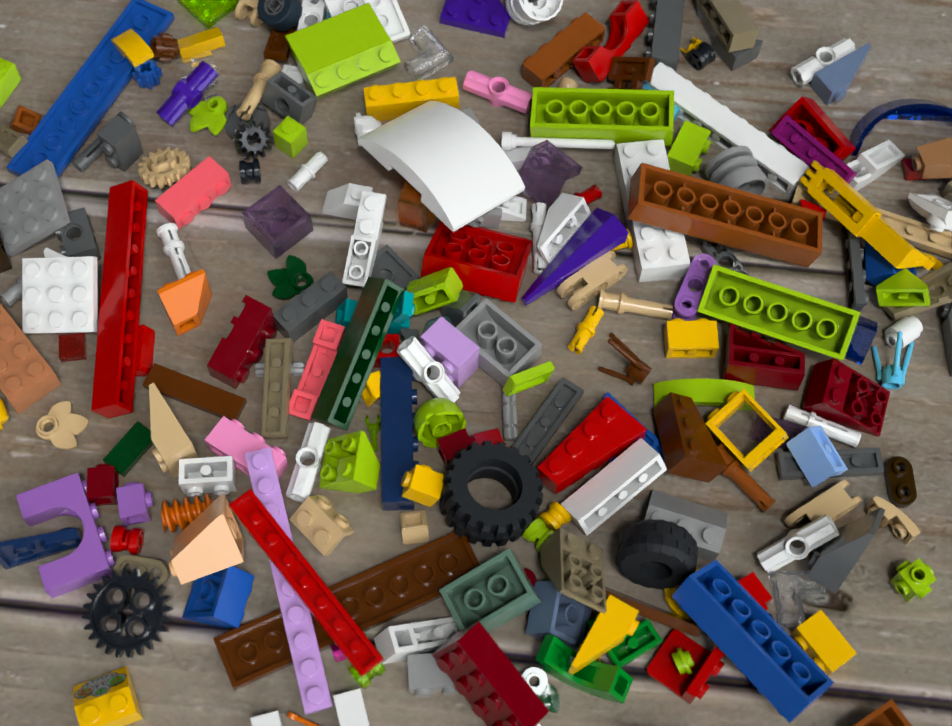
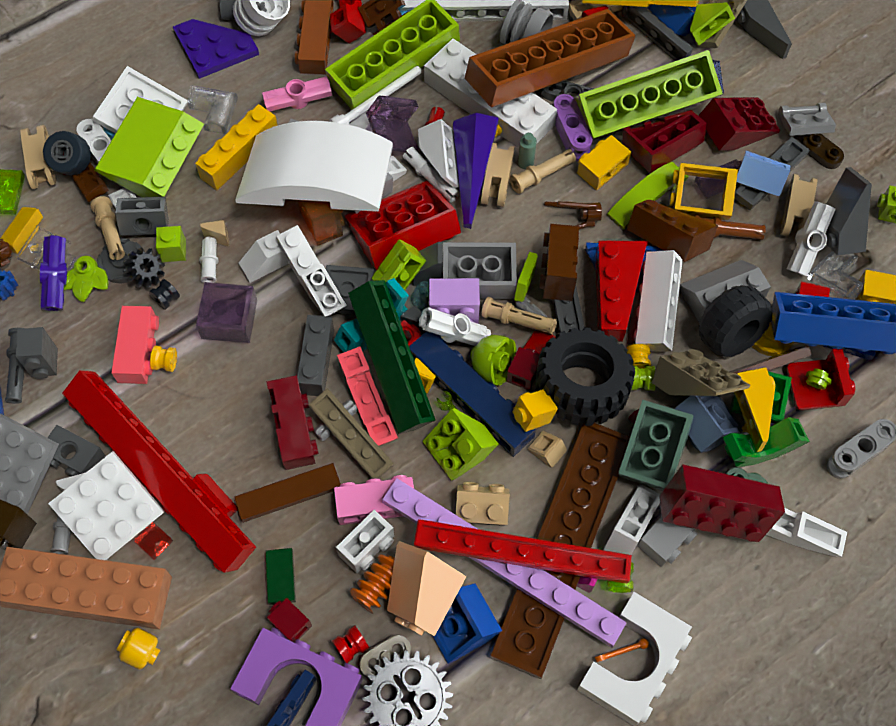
camera: 40 degrees left, 0 degrees up
tan plate [36,401,89,450] -> none
medium lavender brick [116,482,154,526] -> none
tan gear [138,147,191,189] -> none
tan slope [149,382,198,478] -> none
white pin [156,223,191,280] -> none
orange slope [157,269,212,336] -> none
dark green plate [267,255,314,299] -> none
white piece [286,422,331,503] -> none
white piece [354,113,382,146] -> none
tan hinge [558,77,578,88] -> none
yellow pin [567,306,604,355] -> none
lime brick [667,120,712,176] -> none
white pin [783,404,862,448] -> none
tan slope [866,496,921,545] -> none
medium azure plant [872,331,914,389] -> none
white brick [885,316,923,349] -> none
none -> yellow wheel [150,346,177,372]
none -> tan slope [200,220,229,246]
none -> tan pin [482,297,557,335]
none -> sand green cylinder [518,132,537,169]
none -> reddish brown wedge [539,223,579,301]
none -> light grey plate [779,103,836,136]

